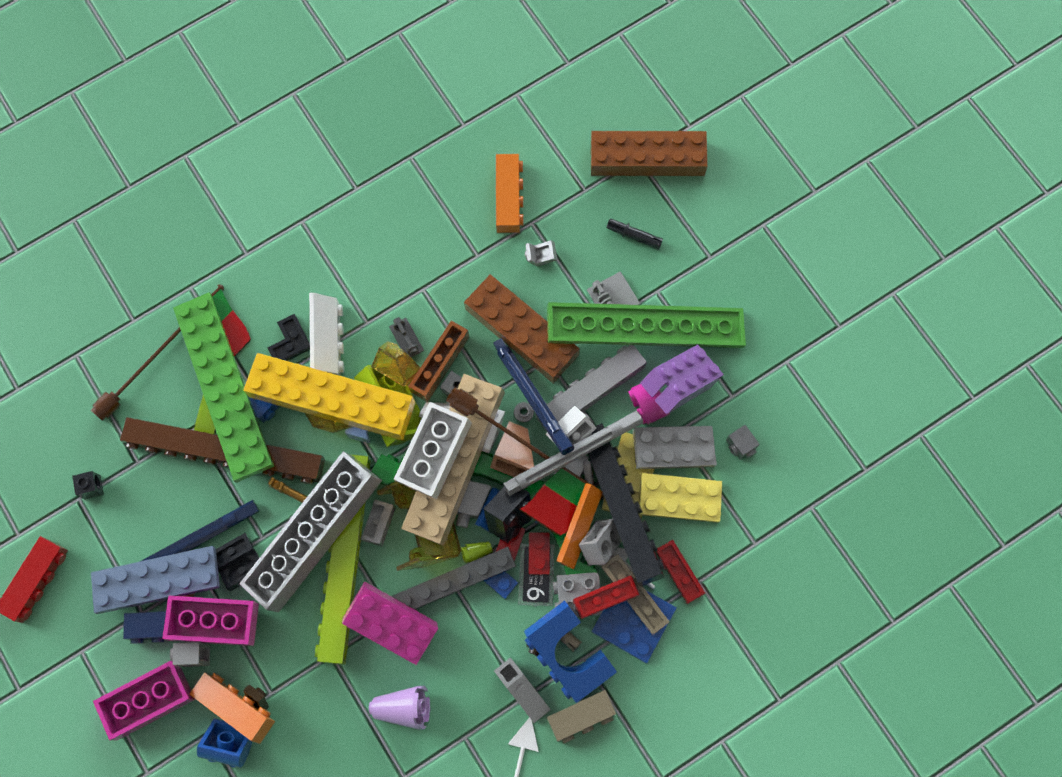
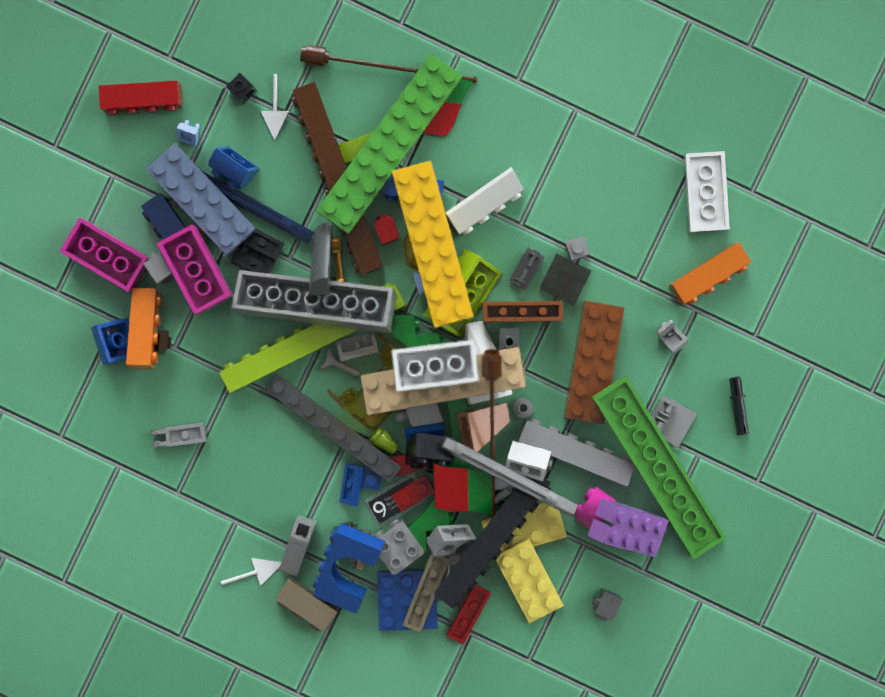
camera: 55 degrees right, 15 degrees up
black tile [267,314,310,361] -> none
dark pink brick [342,581,438,665] -> none
lavender cone [369,686,430,730] -> none
clear yellow slope [371,341,420,387] -> none
dark blue piece [493,338,574,456] -> none
orange tile [556,483,603,569] -> none
red tile [573,575,640,619] -> none
dark orange brick [591,131,707,176] -> none
light grey plate [633,426,717,469] -> none
none -> light grey hinge [150,422,207,447]
none -> light blue tile [177,120,199,147]
none -> blue brick [208,146,260,190]
none -> white piece [261,74,289,140]
none -> dark grey brick [309,222,333,295]
none -> light grey piece [320,346,361,378]
none -> blue plate [339,463,364,506]
none -> red brick [373,214,401,246]
none -> clear smoke plate [539,253,591,306]
none -> light grey plate [565,235,590,261]
none -> white plate [684,151,730,233]

